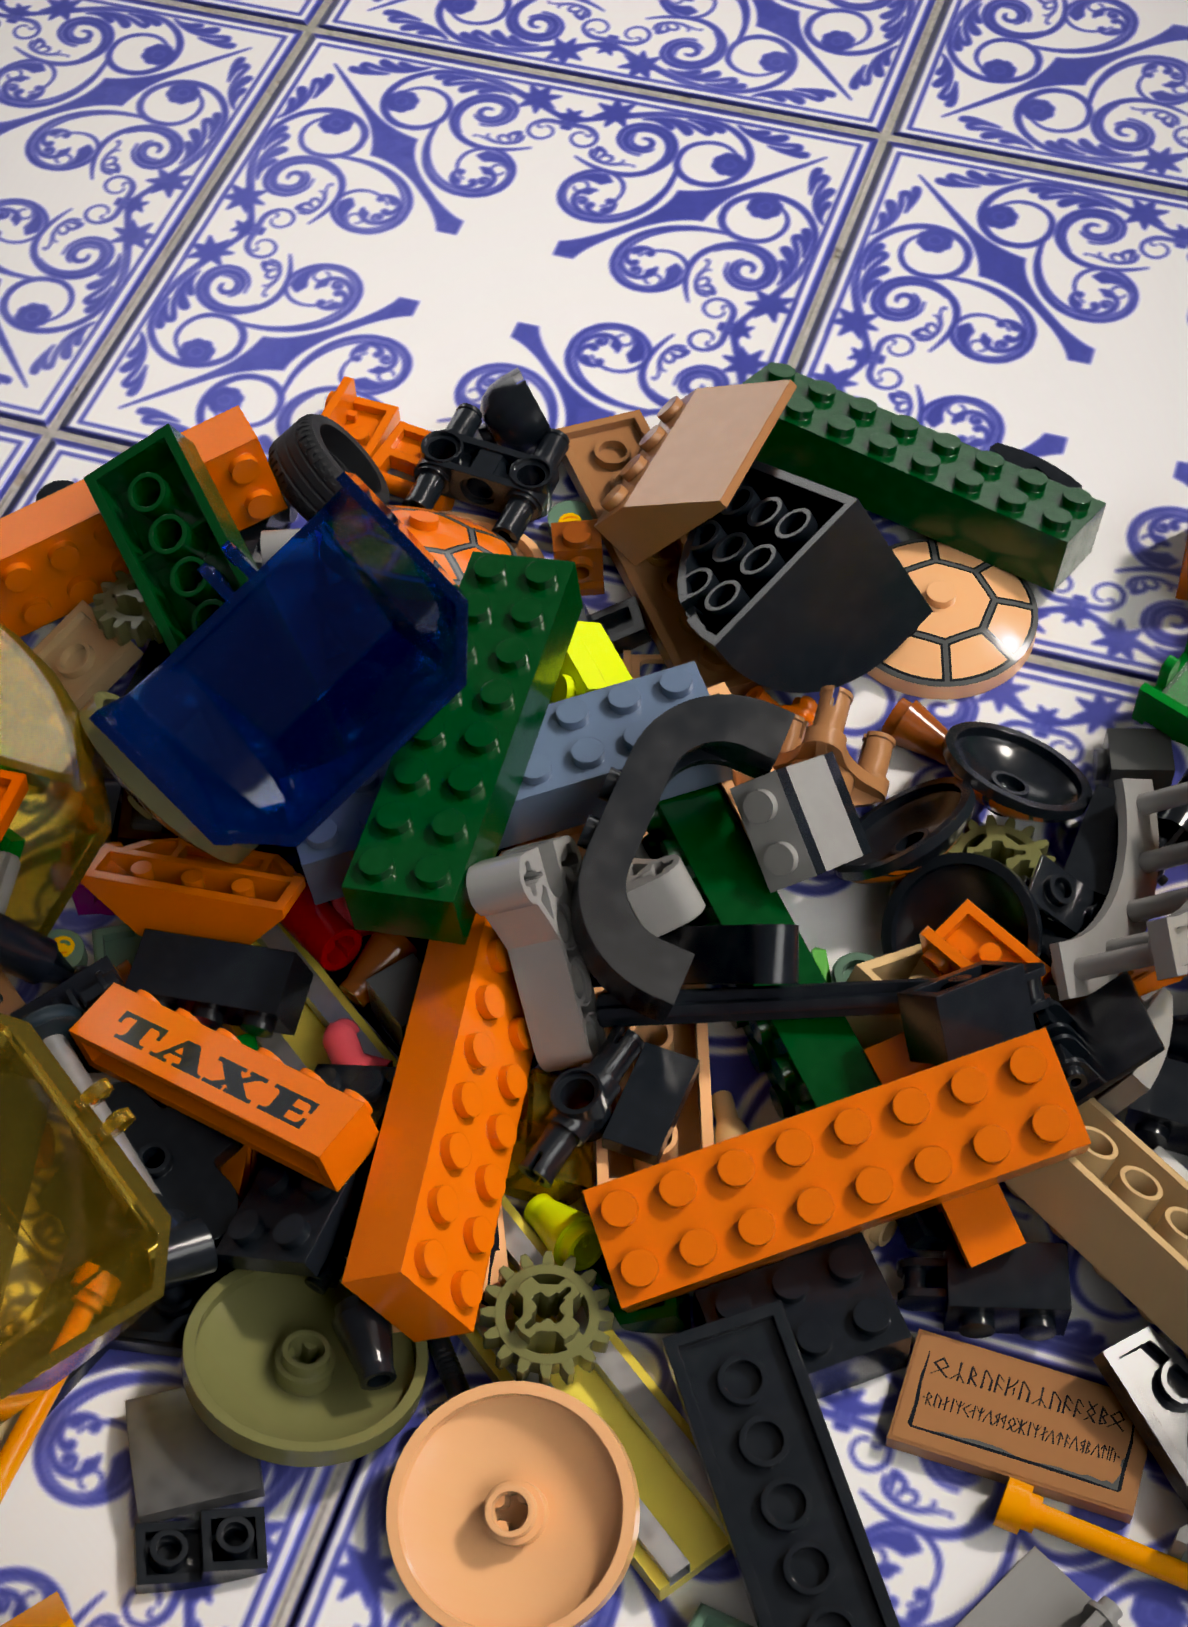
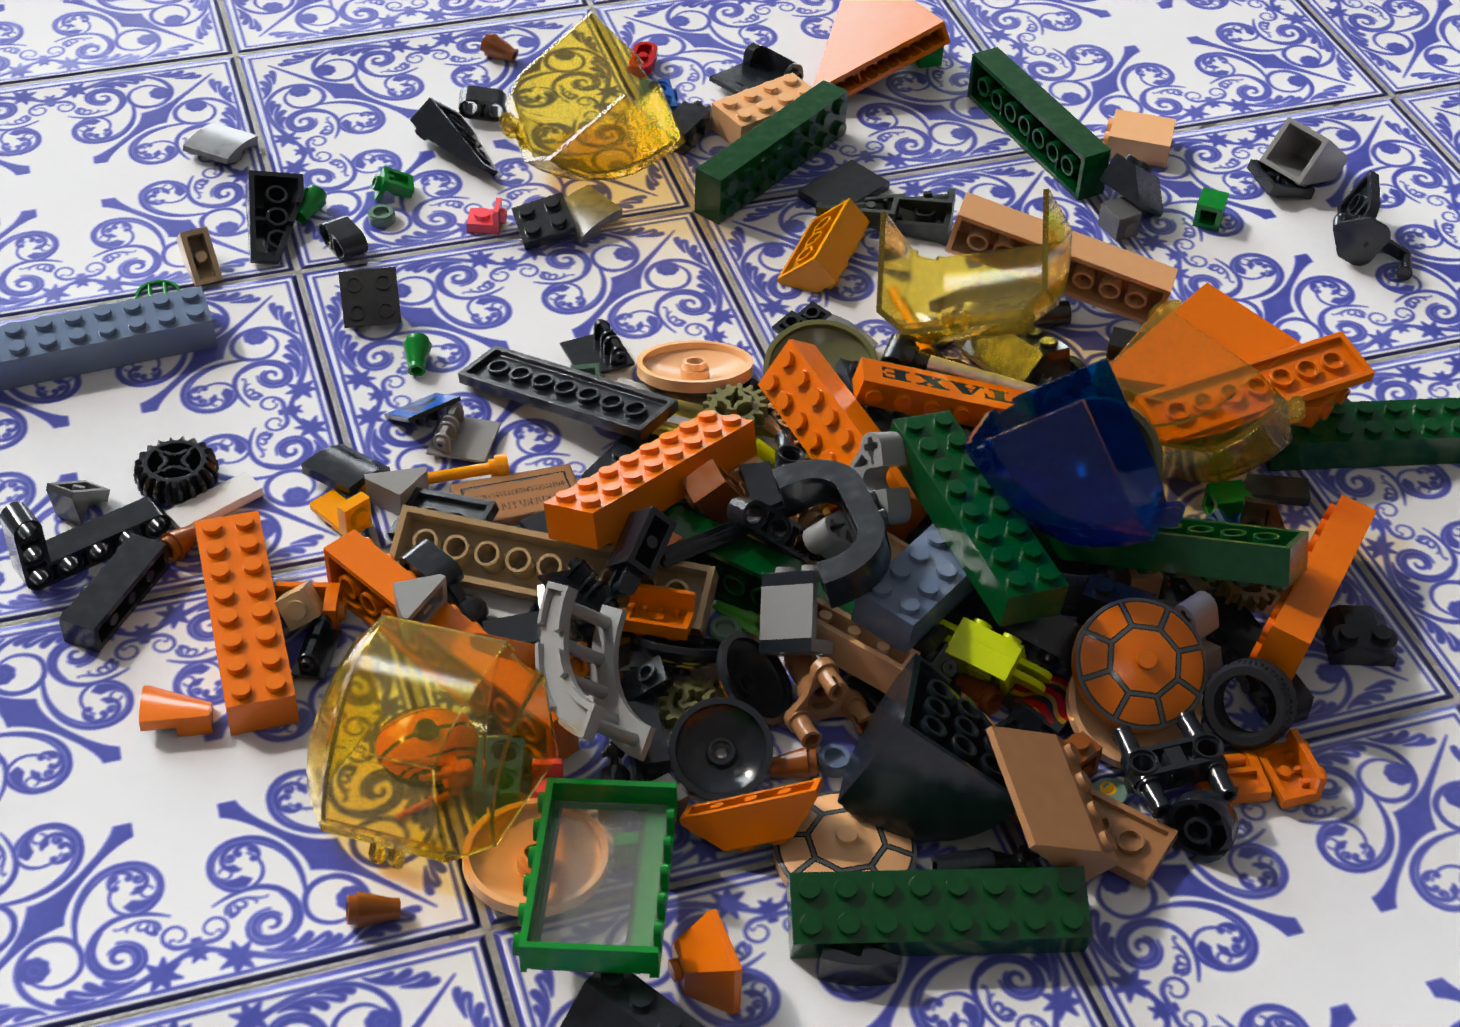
camera: 140 degrees right, 10 degrees down
none -> orange wedge [679,777,824,852]
none -> dark orange brick [681,459,749,524]
none -> sand blue tile [818,744,851,778]

